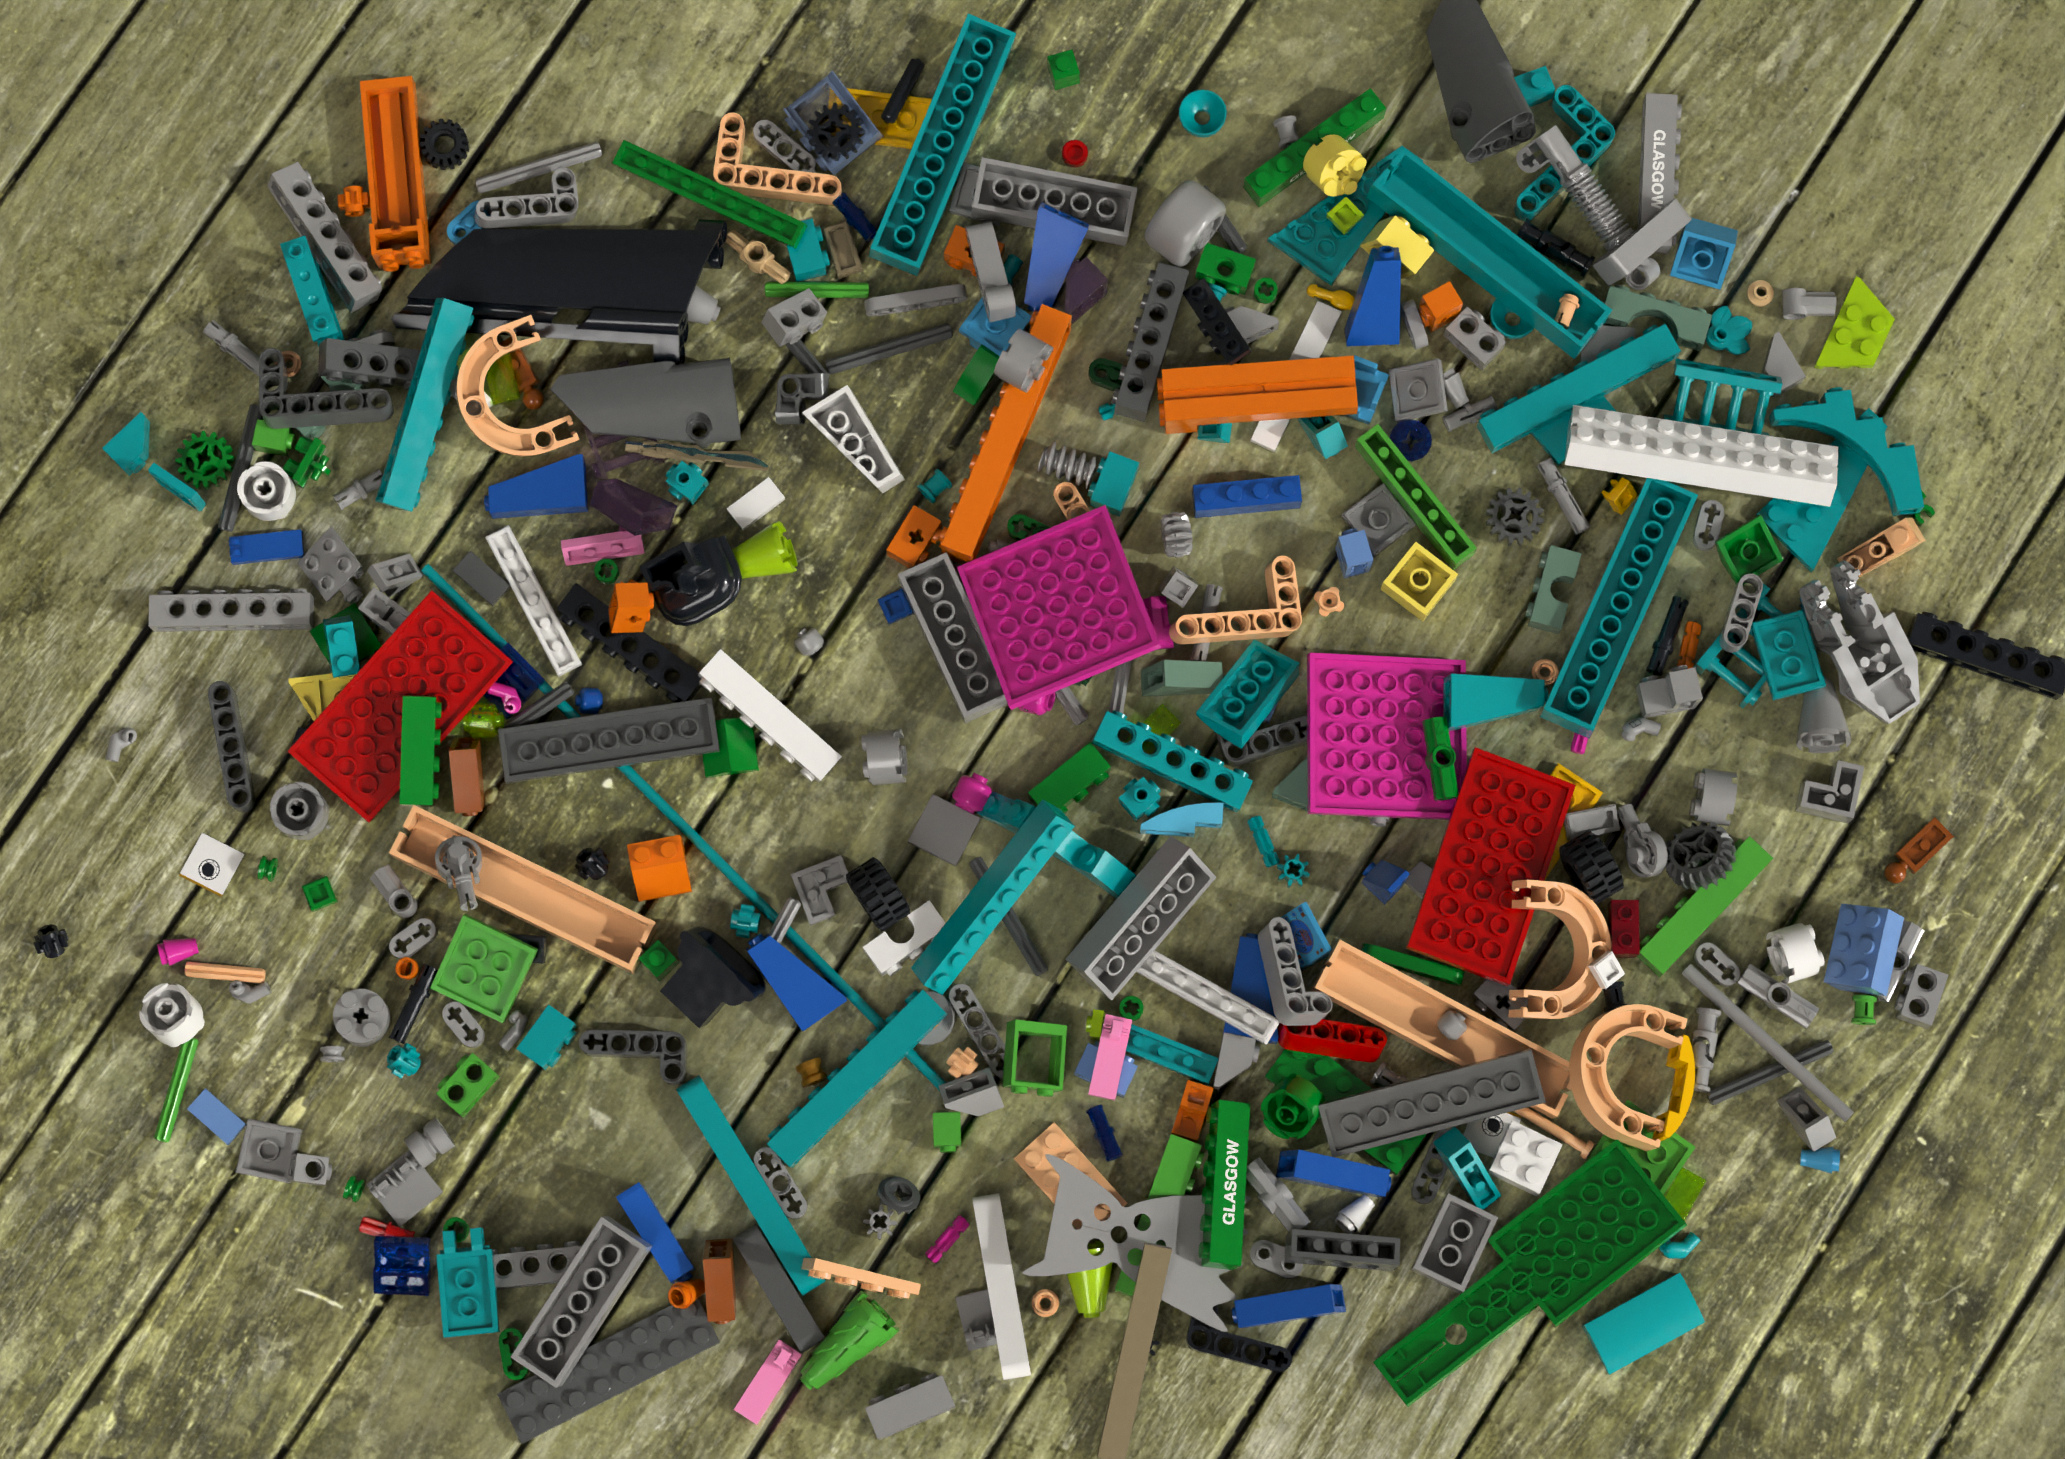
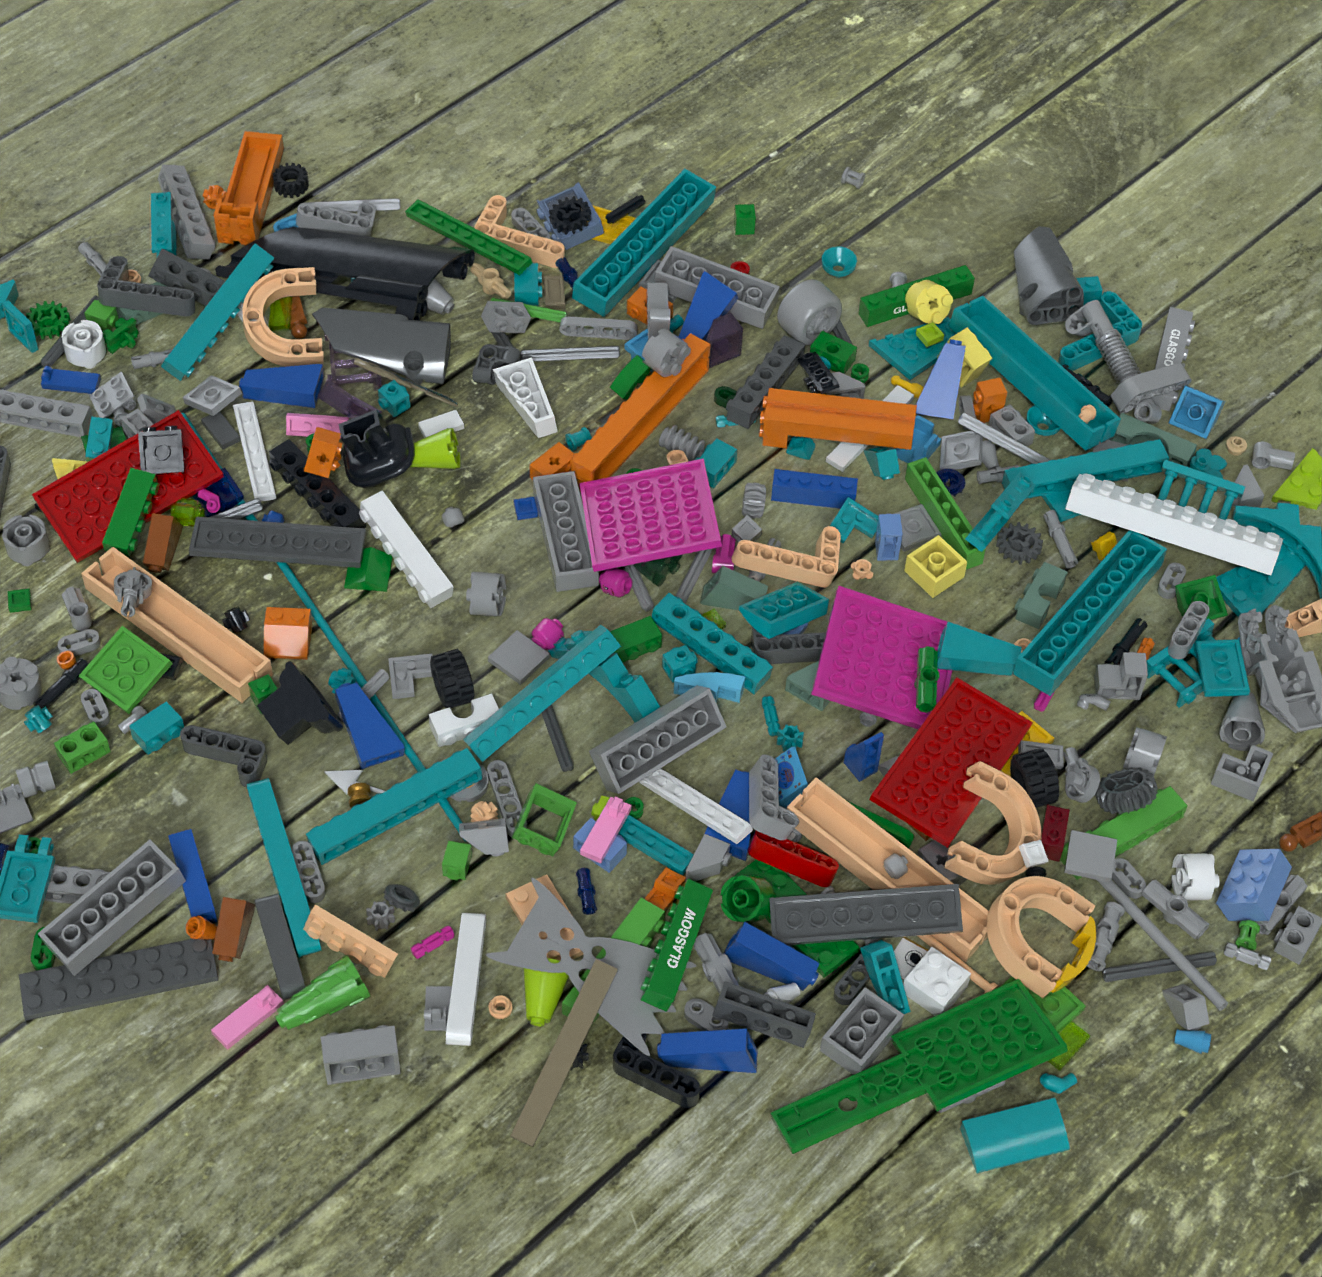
camera: 10 degrees right, 25 degrees down
none -> plate [138,426,185,474]
none -> light grey plate [183,375,242,416]
none -> white piece [324,770,385,795]
none -> teal plate [830,497,879,544]
none -> light grey axle [958,413,1050,464]
none -> teal fence [965,472,1036,552]
none -> light grey tile [1064,830,1117,882]
none -> light grey axle [1224,942,1271,970]

